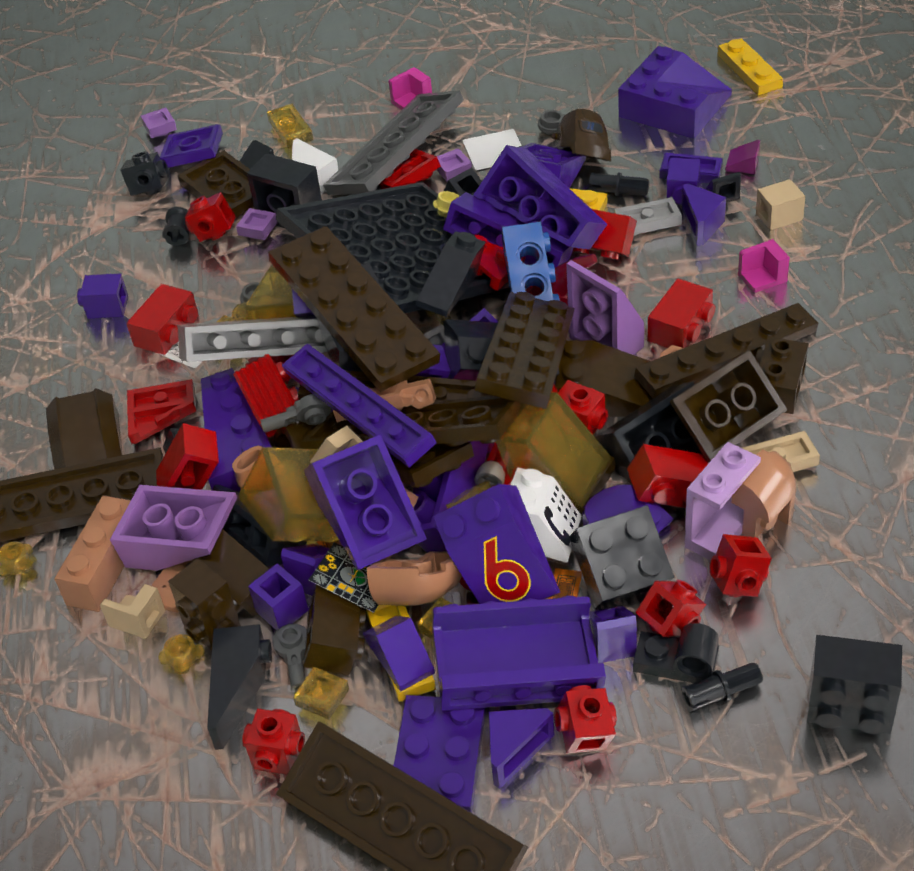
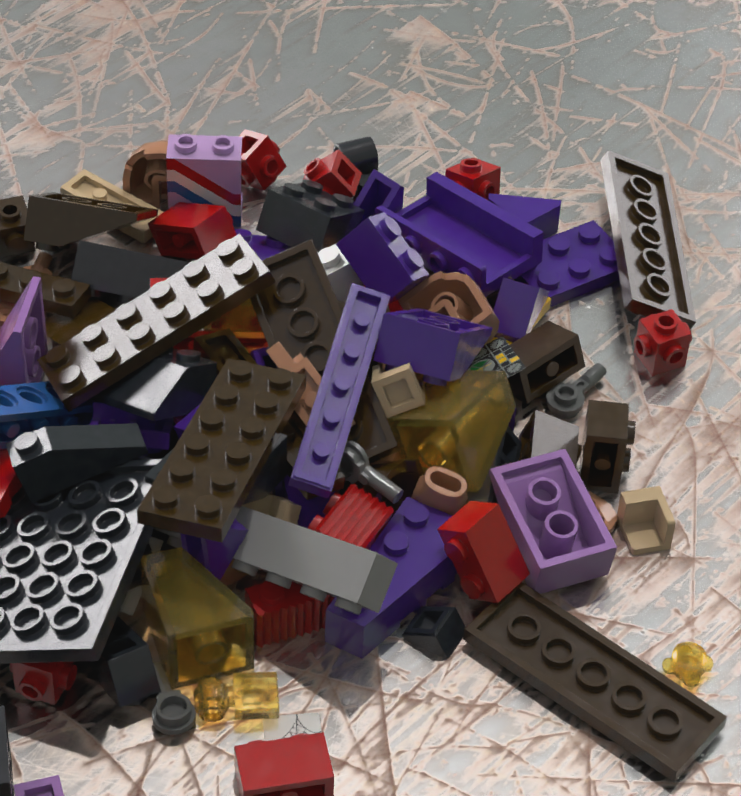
camera: 135 degrees left, 0 degrees up
dark brown slope [46,388,123,469] -> none
nougat brick [54,496,130,612] -> none
red wing [127,379,197,445] -> none
clear yellow plate [158,634,205,675] -> none
black slope [207,624,272,750] -> none
dark purple brick [248,563,308,630] -> none
clear yellow plate [293,667,349,720] -> none
black axle [681,663,763,712] -> none
black brick [807,635,903,734] -> none

